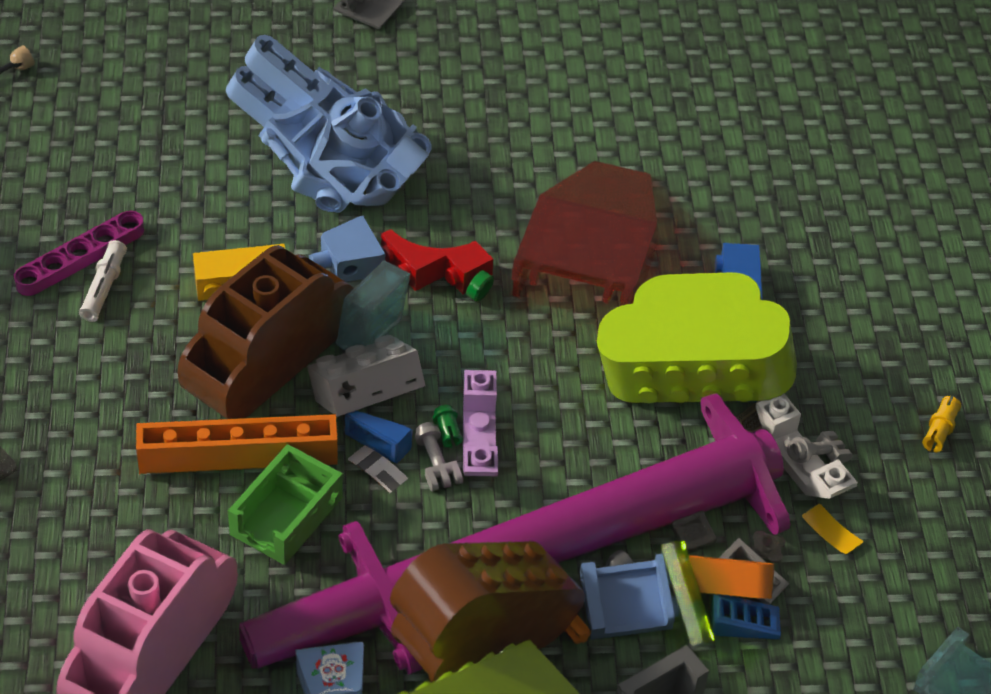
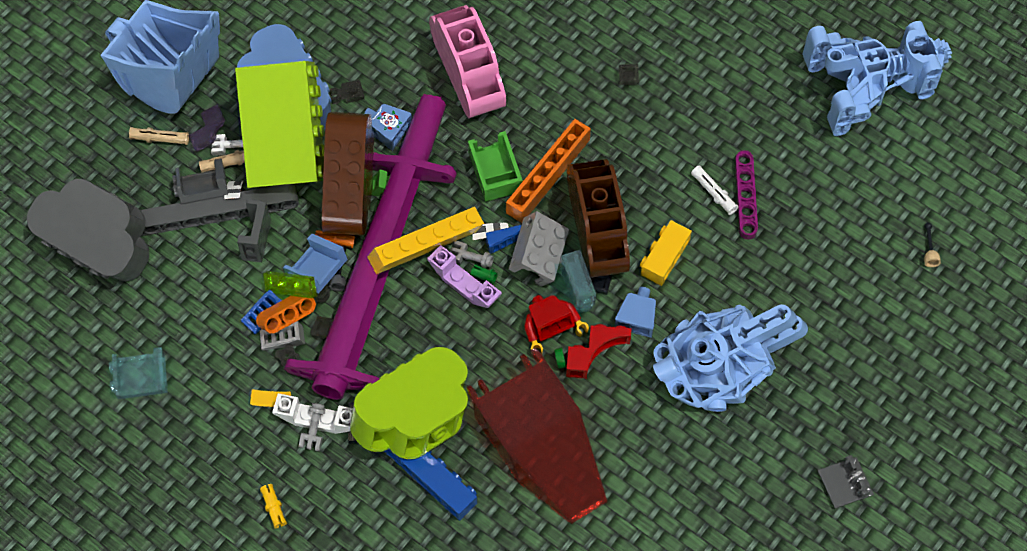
camera: 135 degrees right, 15 degrees up
none -> yellow brick [367,207,484,275]
none -> red torso [524,295,589,357]

